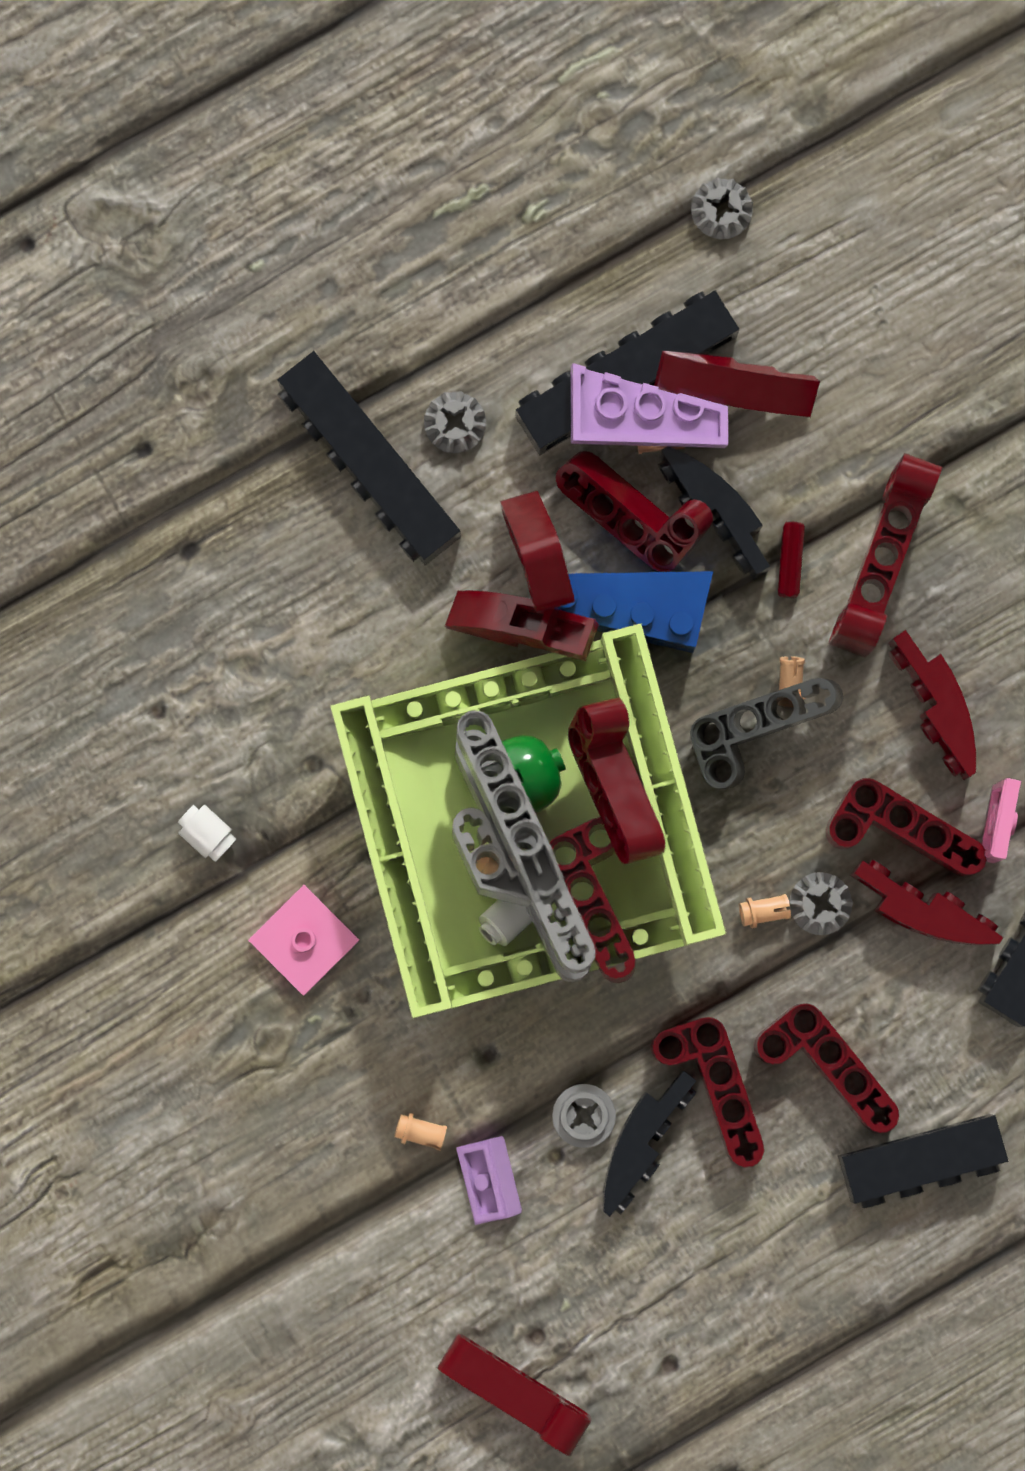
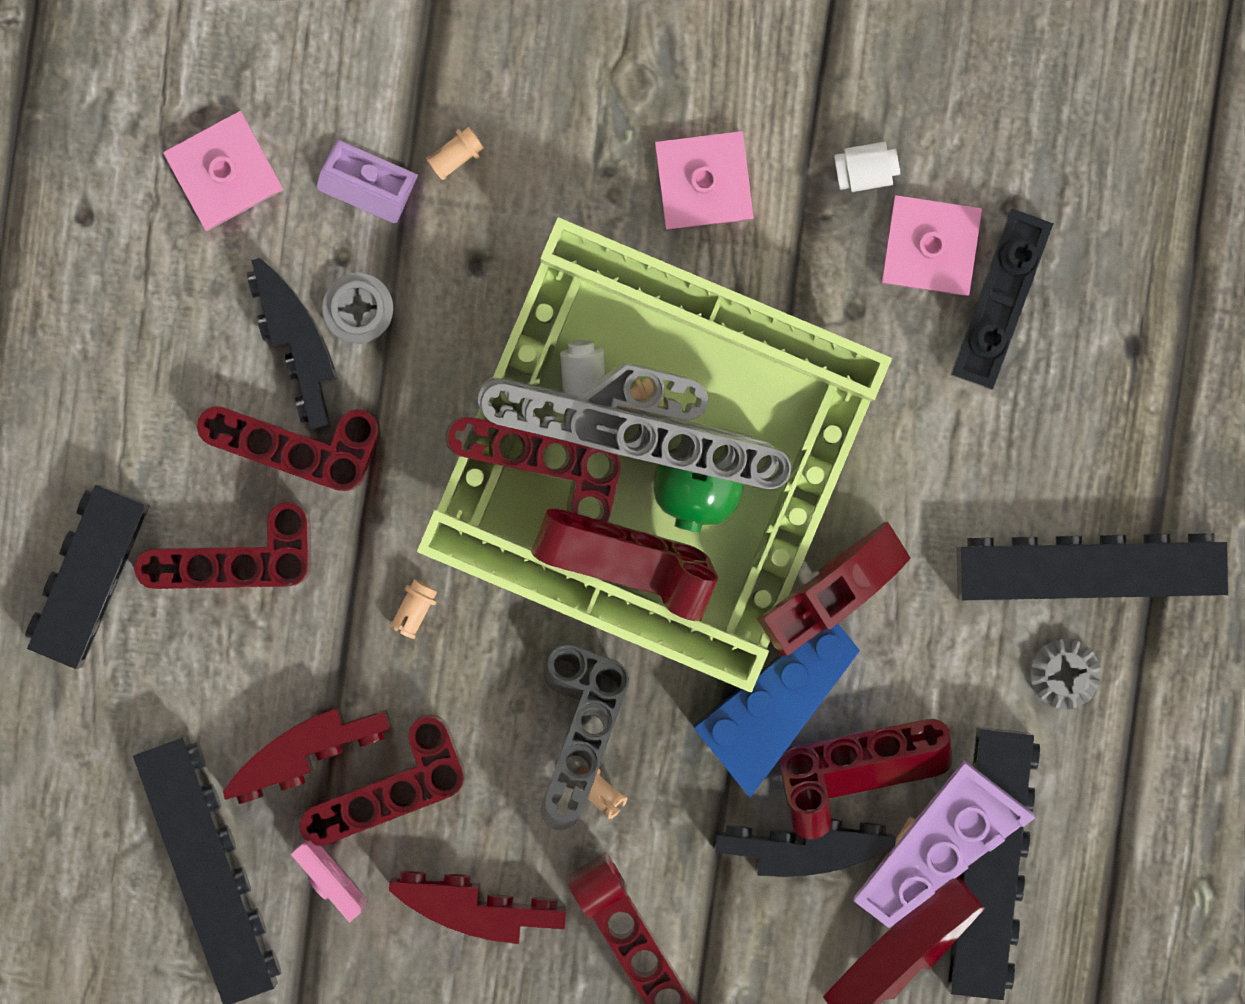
camera: 130 degrees right, 5 degrees up
dark red beam [437,1333,592,1456] -> none
dark red beam [500,491,575,613] -> none
dark red axle [778,521,805,598] -> none
light grey gear [789,872,853,935] -> none
none -> bright pink plate [163,111,284,231]
none -> bright pink plate [881,195,982,297]
none -> black plate [950,208,1054,390]

